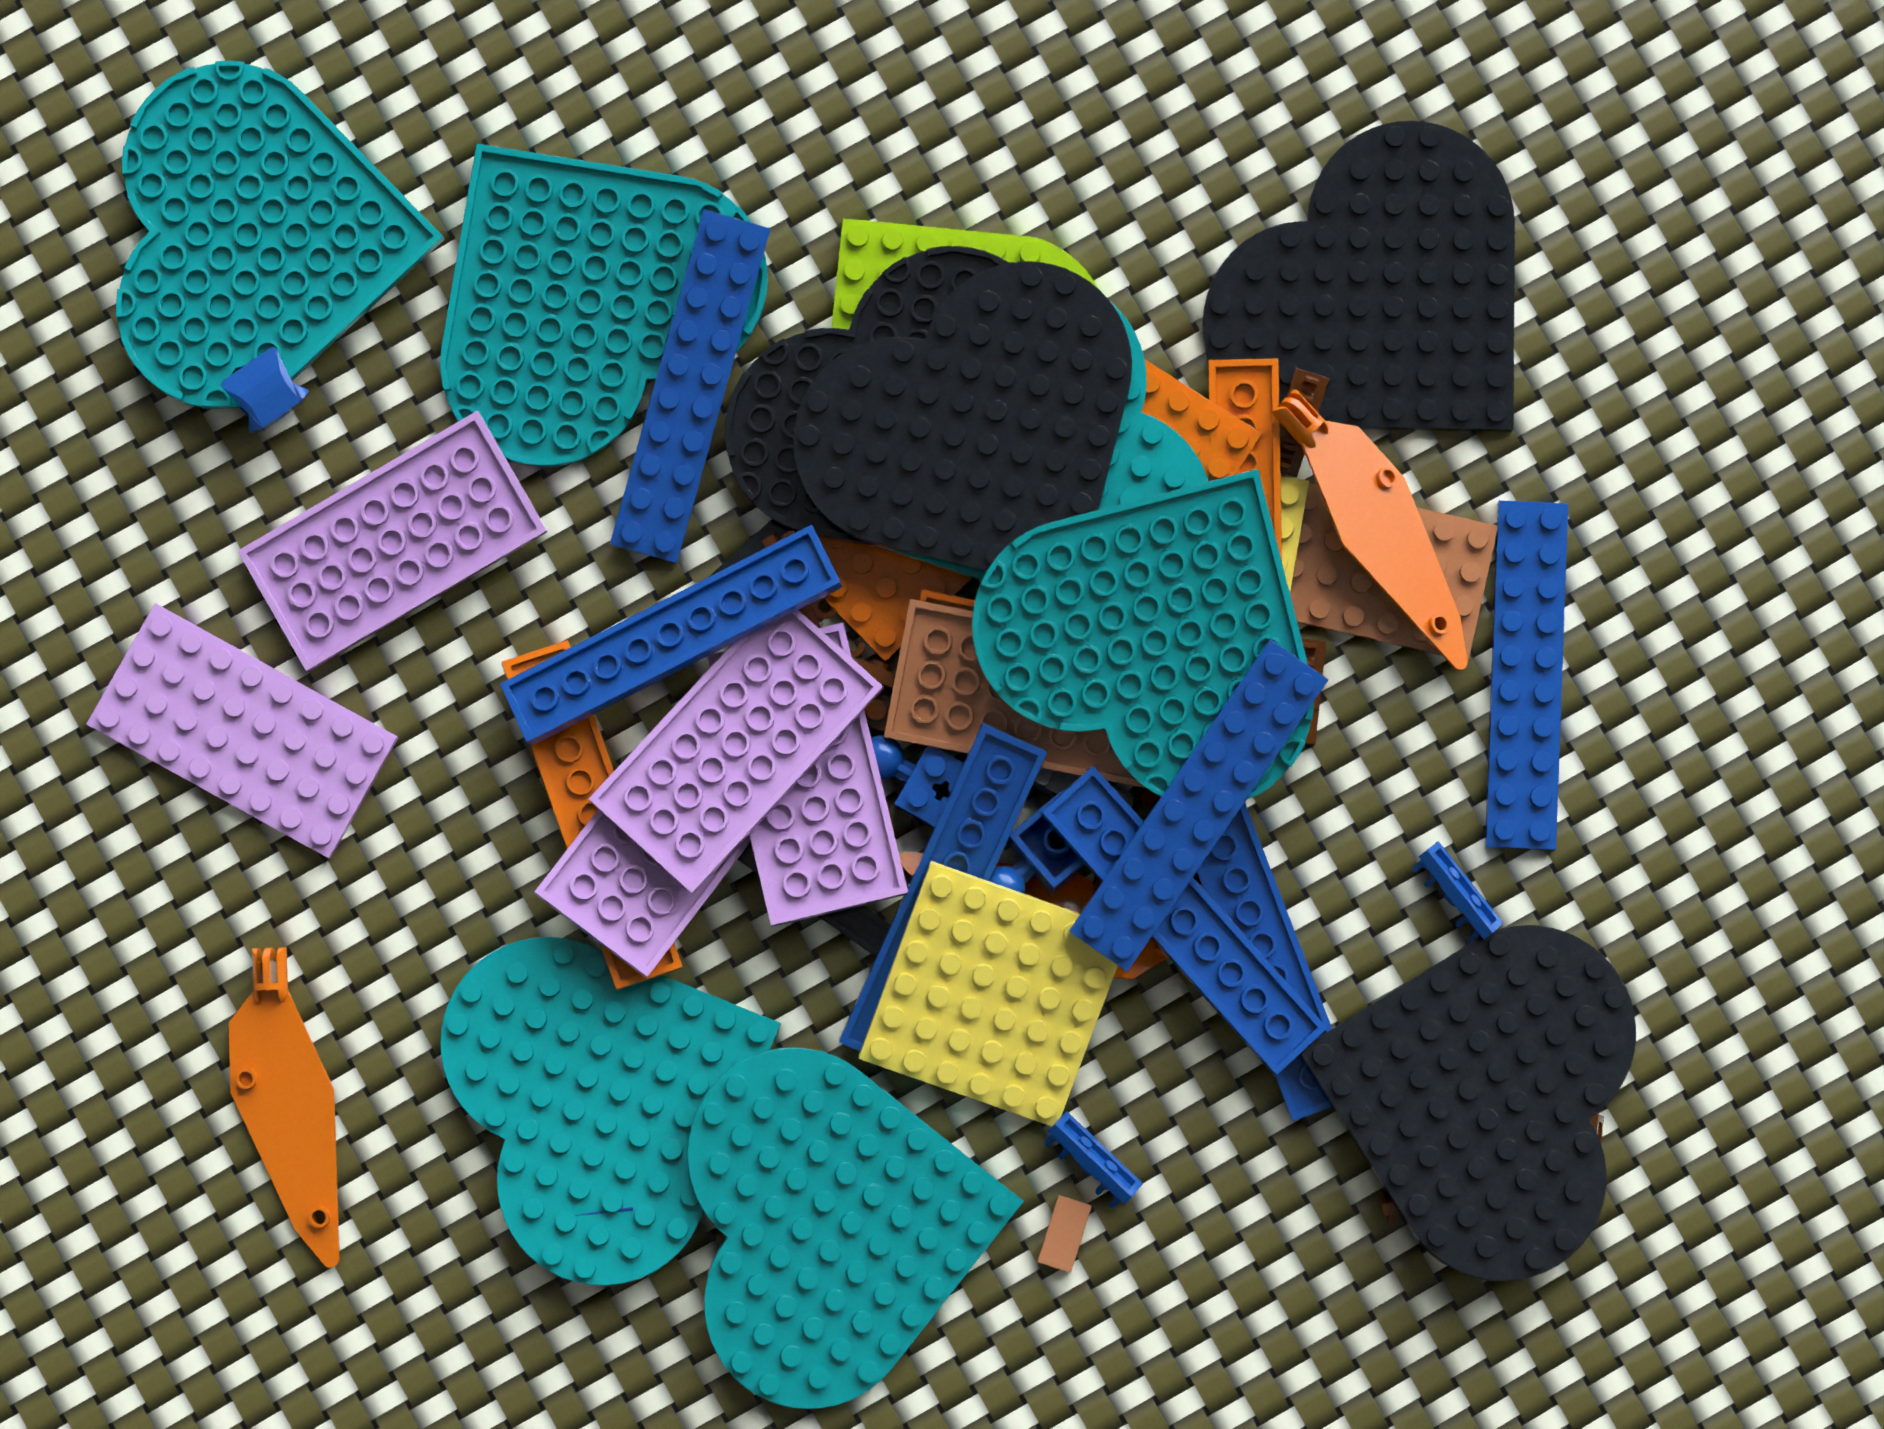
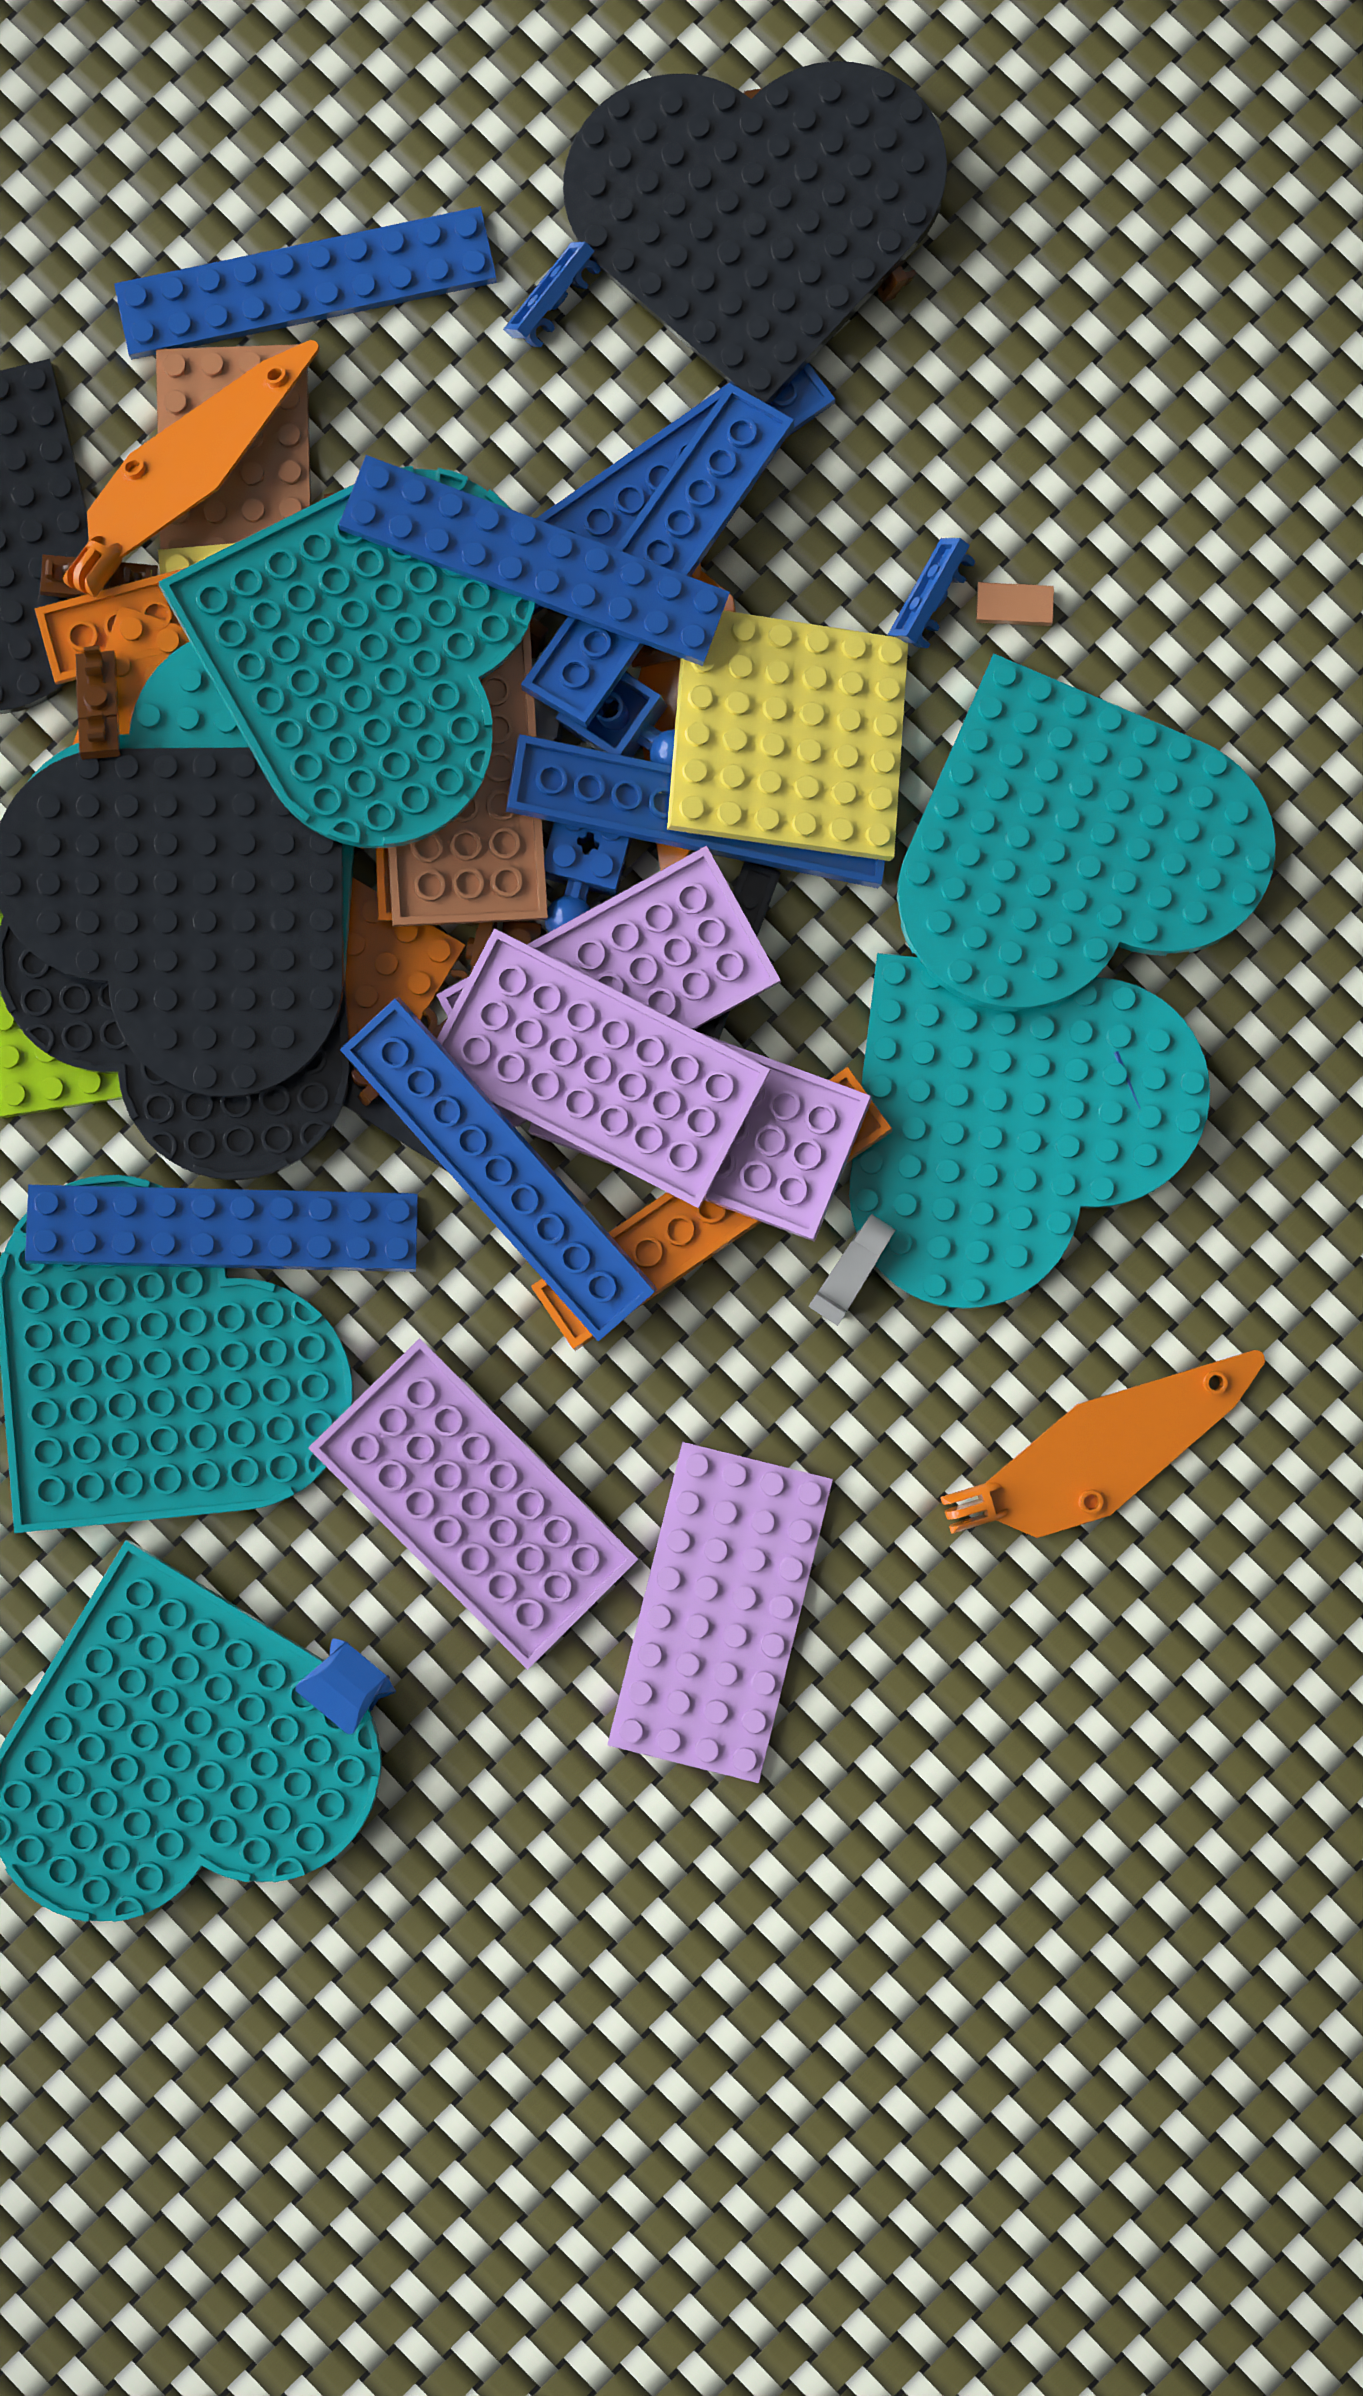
camera: 105 degrees left, 0 degrees up
none -> reddish brown plate [75,646,121,760]
none -> light grey leg [808,1214,895,1326]

